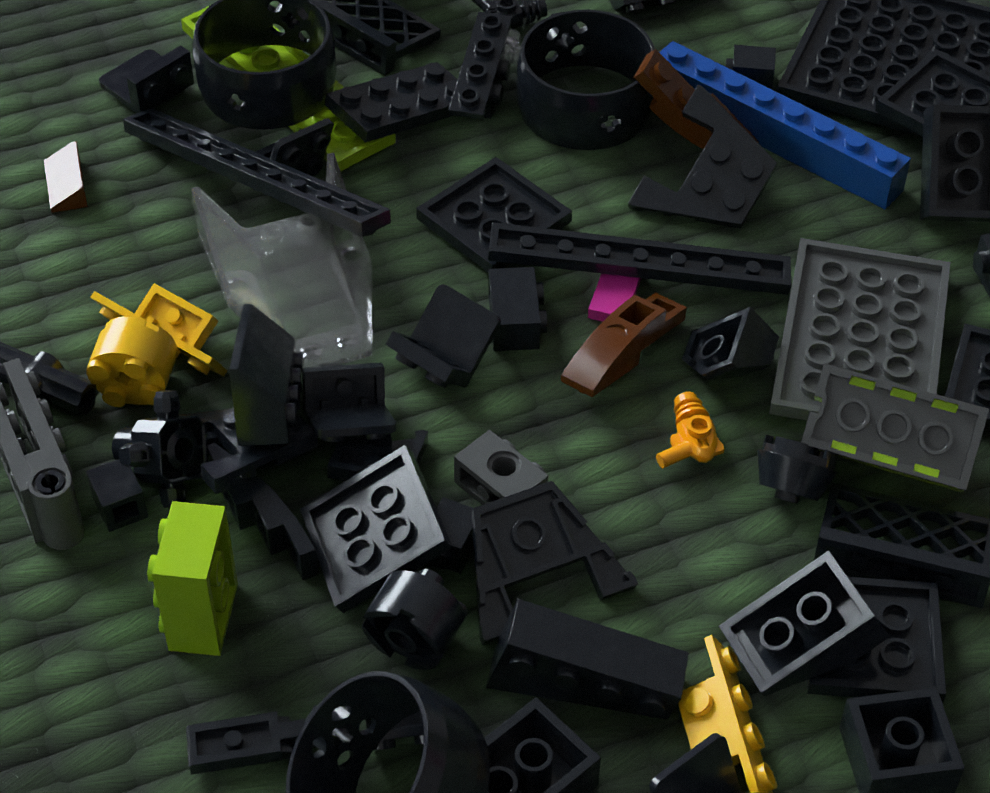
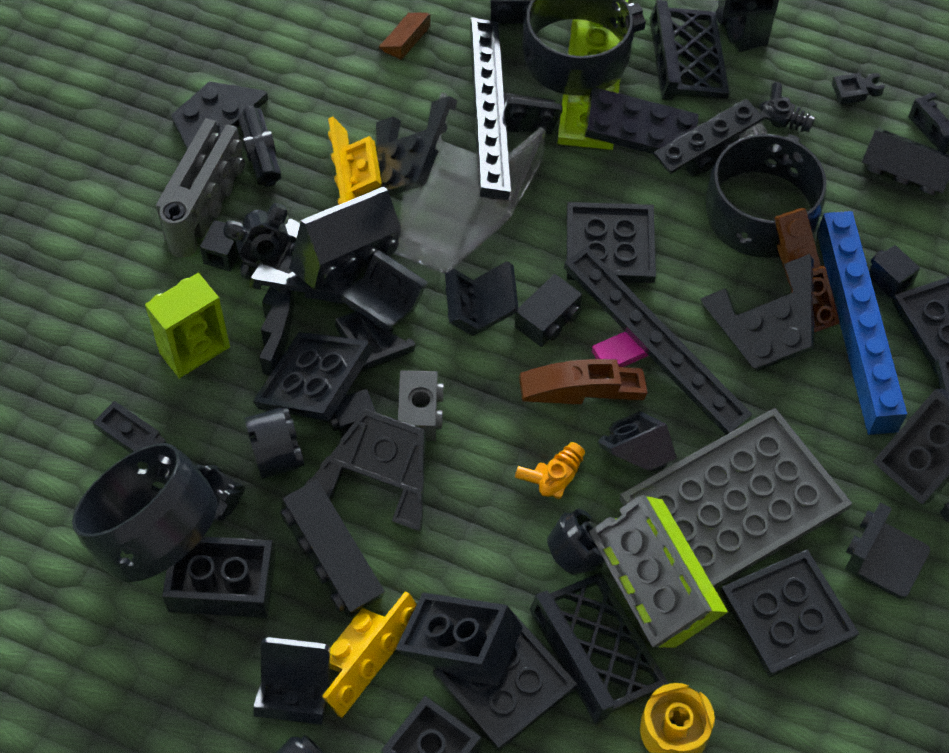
camera: 45 degrees right, 10 degrees up
yellow brick [86,317,178,407] -> none
none -> black wing [376,96,457,196]

